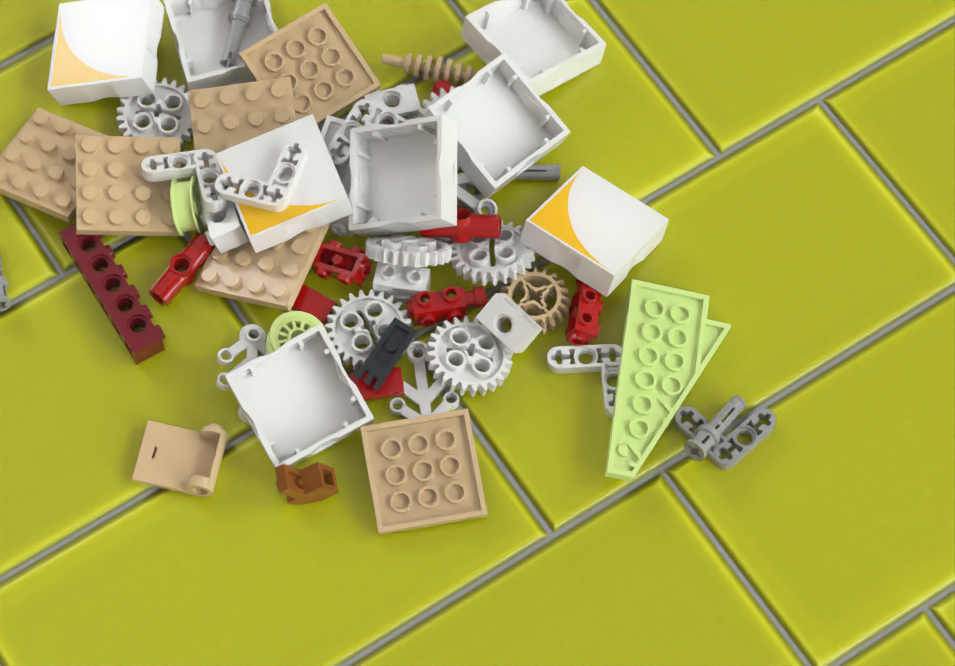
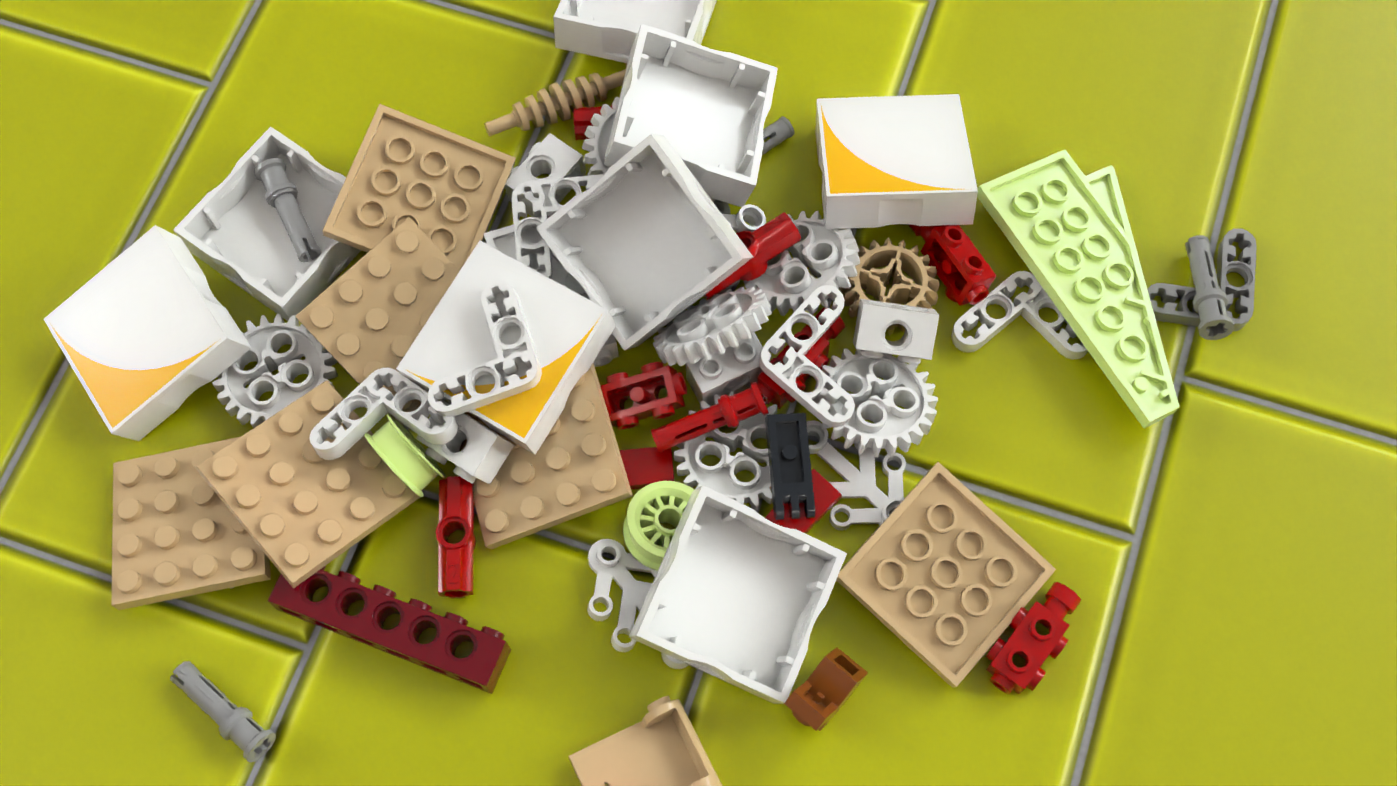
camera: 35 degrees left, 5 degrees up
none -> red pin [651,381,769,453]
none -> white beam [759,285,855,428]
none -> red brick [985,582,1081,694]

